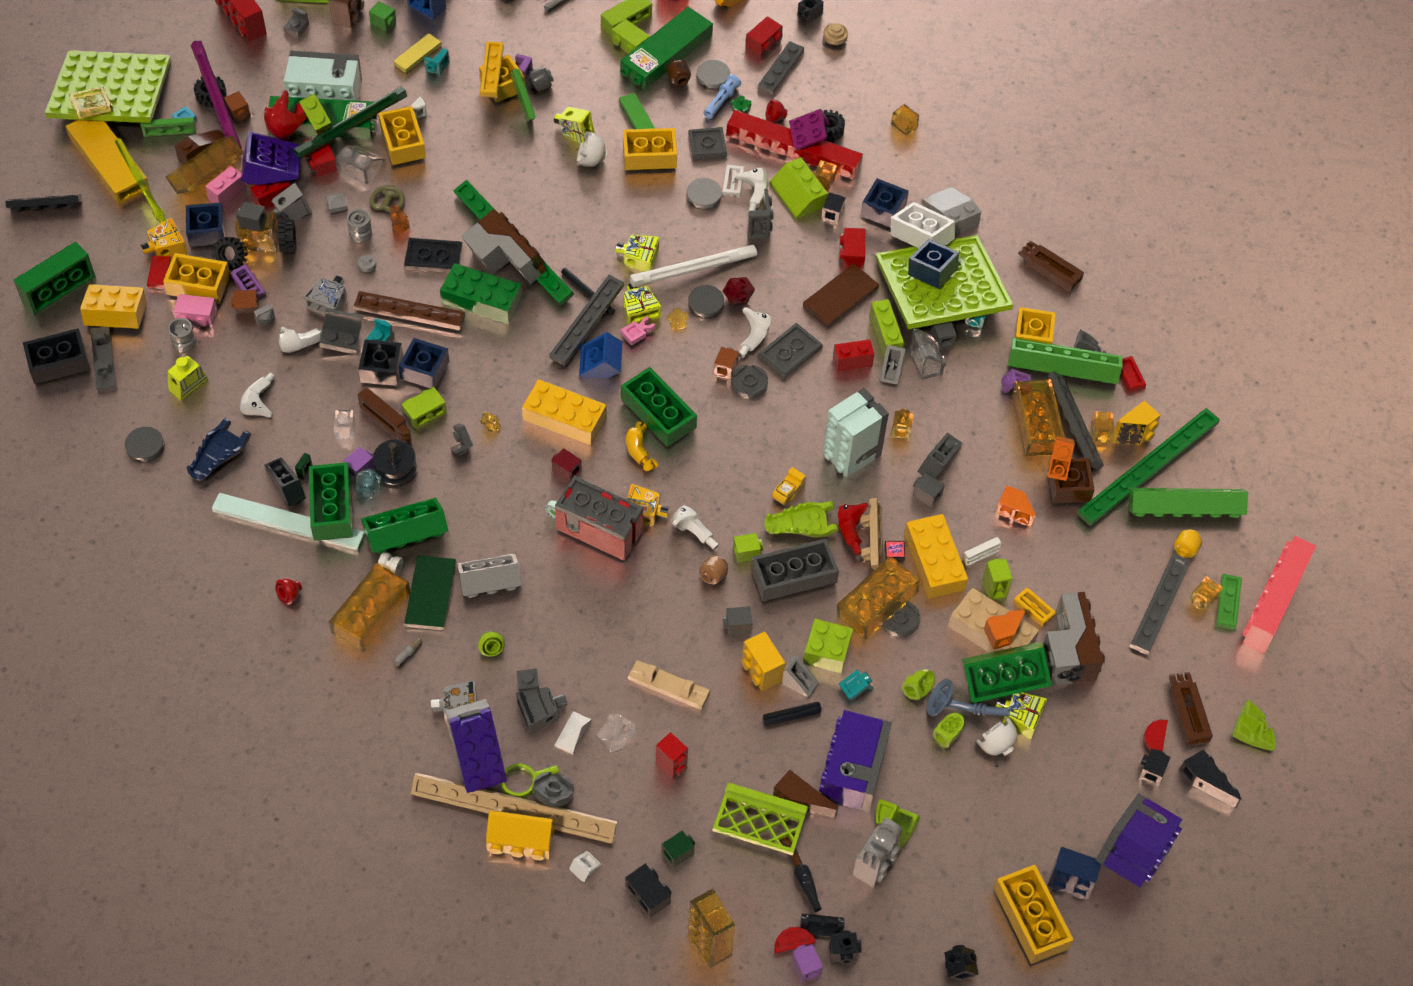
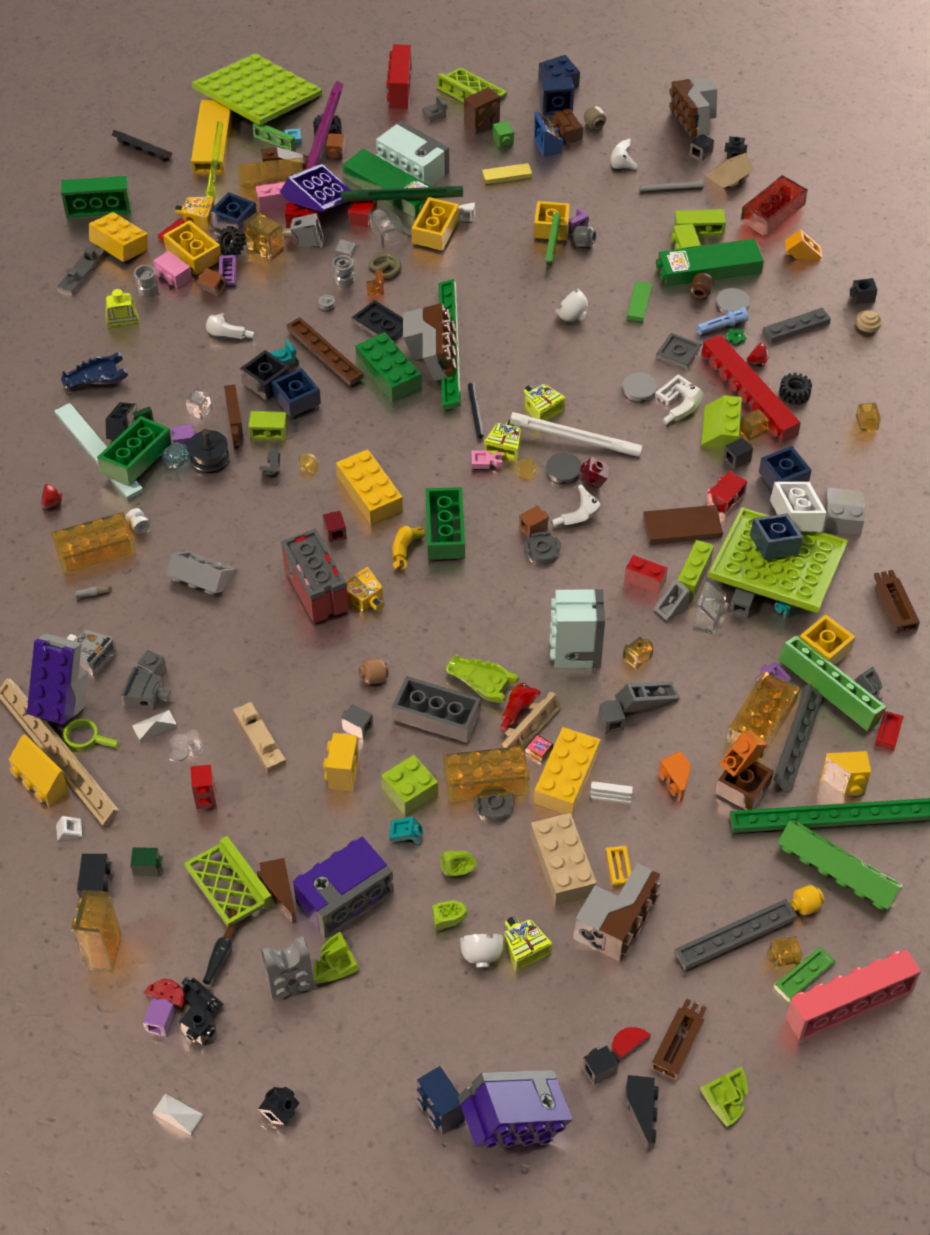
camera: 40 degrees right, 5 degrees down
black brick [23,328,91,384] -> none
clear yellow tile [69,86,113,119] -> none
dark grey tile [124,427,164,462] -> none
dark grey brick [236,202,267,232] -> none
white animal [240,373,275,418] -> none
light grey tile [254,304,275,327] -> none
red piece [264,90,307,141] -> none
black tyre [277,220,296,253] -> none
lime brick [299,93,333,135] -> none
light grey torso [304,276,347,315] -> none
dark grey bracket [319,309,364,354] -> none
green brick [361,497,449,553] -> none
dark green tile [404,555,457,631] -> none
teal bracket [424,48,450,75] -> none
lime cone [478,631,505,657] -> none
yellow tile [480,41,504,97] -> none
dark grey tile [532,772,574,807] -> none
dark grey plate [549,275,624,366] -> none
neon yellow torso [554,107,595,144] -> none
blue slope [579,332,623,379] -> none
yellow brick [623,128,677,170] -> none
white animal [671,505,719,550] -> none
lime brick [733,533,763,563] -> none
red brick [745,16,783,56] -> none
dark grey bracket [747,189,774,239] -> none
dark grey tile [758,323,823,379] -> none
black axle [763,701,822,726] -> none
yellow leg [772,467,806,506] -> none
light grey slope [782,655,819,697] -> none
magenta bracket [789,109,829,150] -> none
sand blue dish [927,679,1010,717] -> none
green brick [961,642,1052,703] -> none
lime brick [982,558,1013,600] -> none
orange slope [984,609,1025,650] -> none
yellow brick [994,864,1074,964] -> none
clear yellow brick [1091,411,1114,442] -> none

